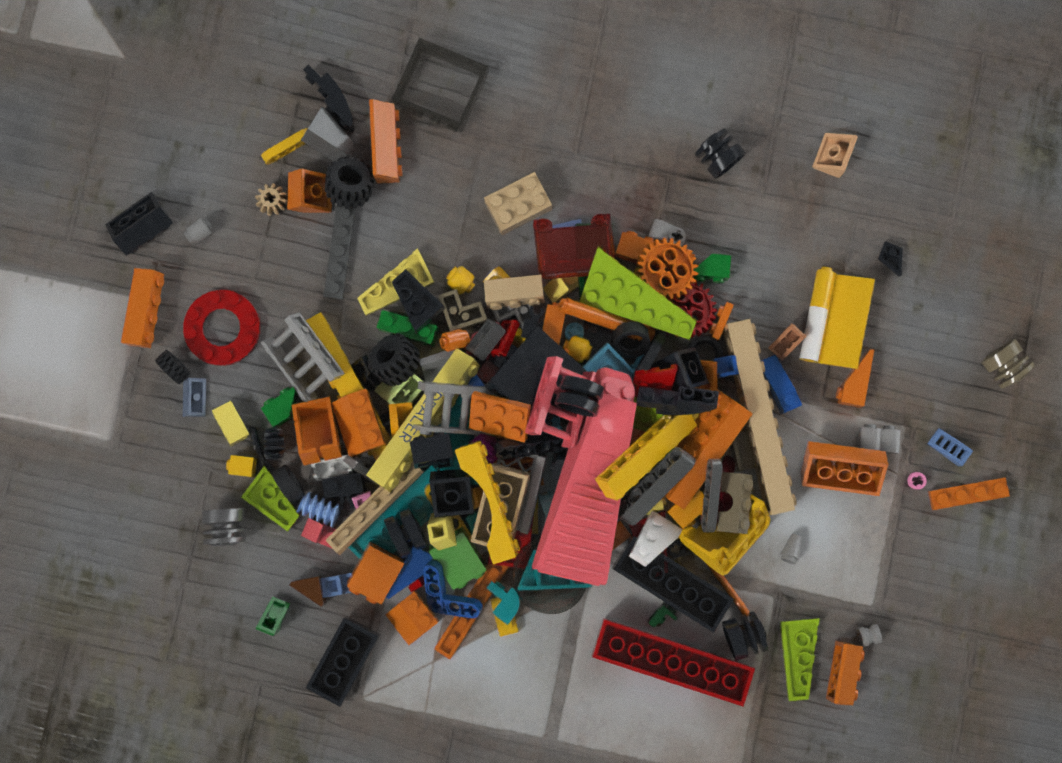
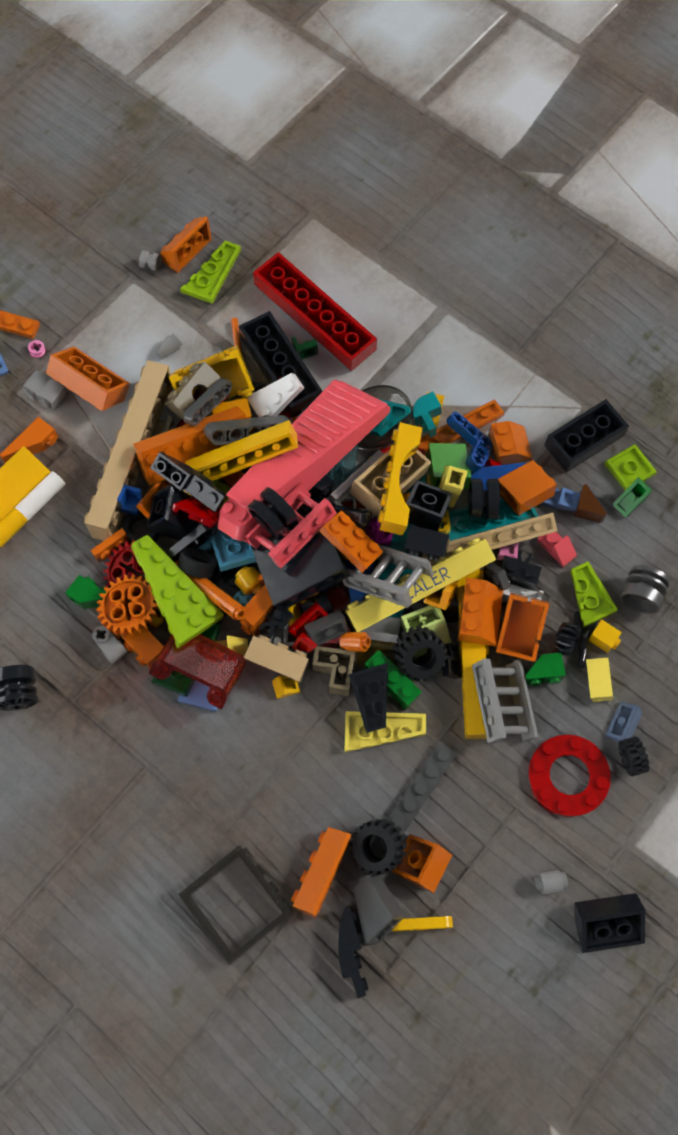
camera: 155 degrees left, 15 degrees down
orange brick [121,268,164,348] -> none
tan gear [255,183,288,216] -> none
black tyre [272,465,305,503] -> none
light blue piece [297,491,340,528] -> none
yellow head [446,266,475,294] -> none
tan brick [484,172,552,235] -> none
black wheel [722,611,768,661] -> none
blue slope [761,355,802,414] -> none
nougat slope [768,323,806,361] -> none
none -> red tile [292,632,318,652]
none -> lime tile [604,444,657,490]

